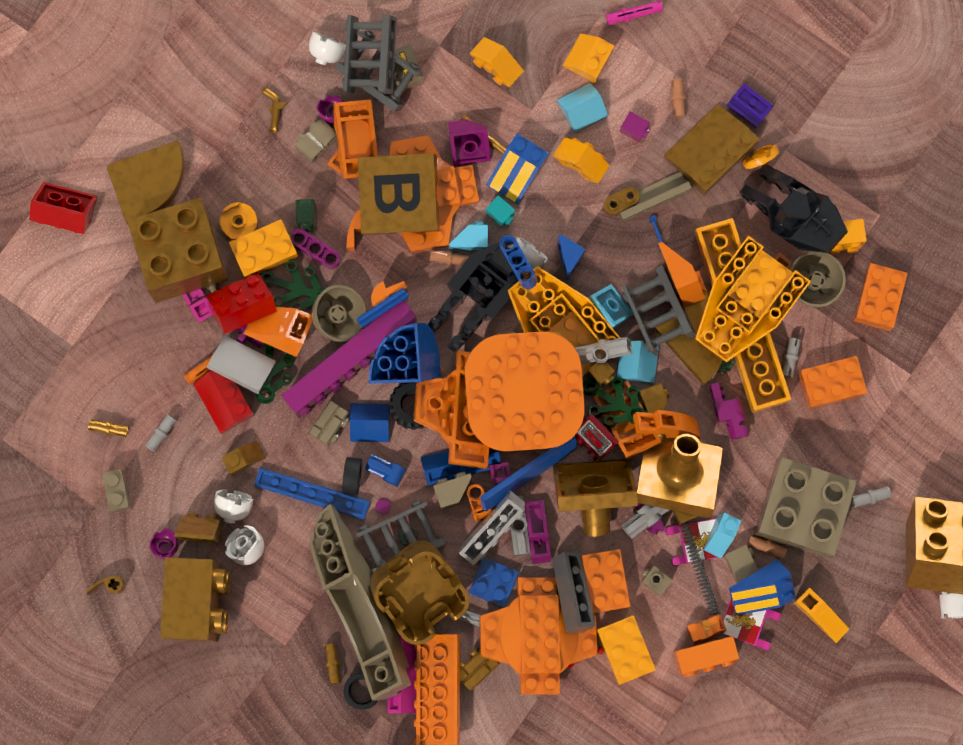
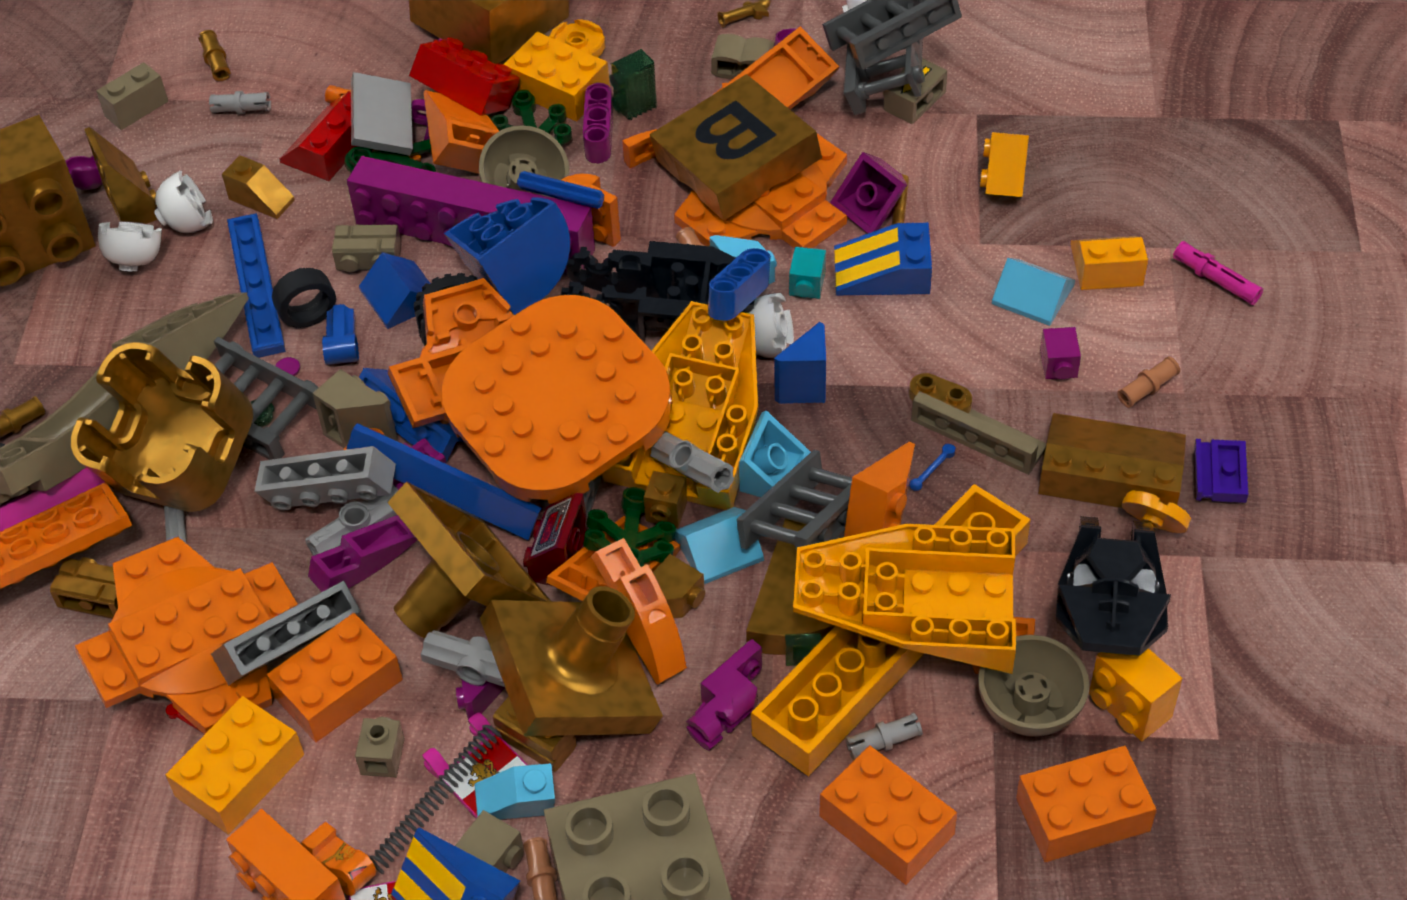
camera: 60 degrees right, 30 degrees down
blue plate [469,558,519,608] -> none
light orange brick [553,137,610,184] -> none

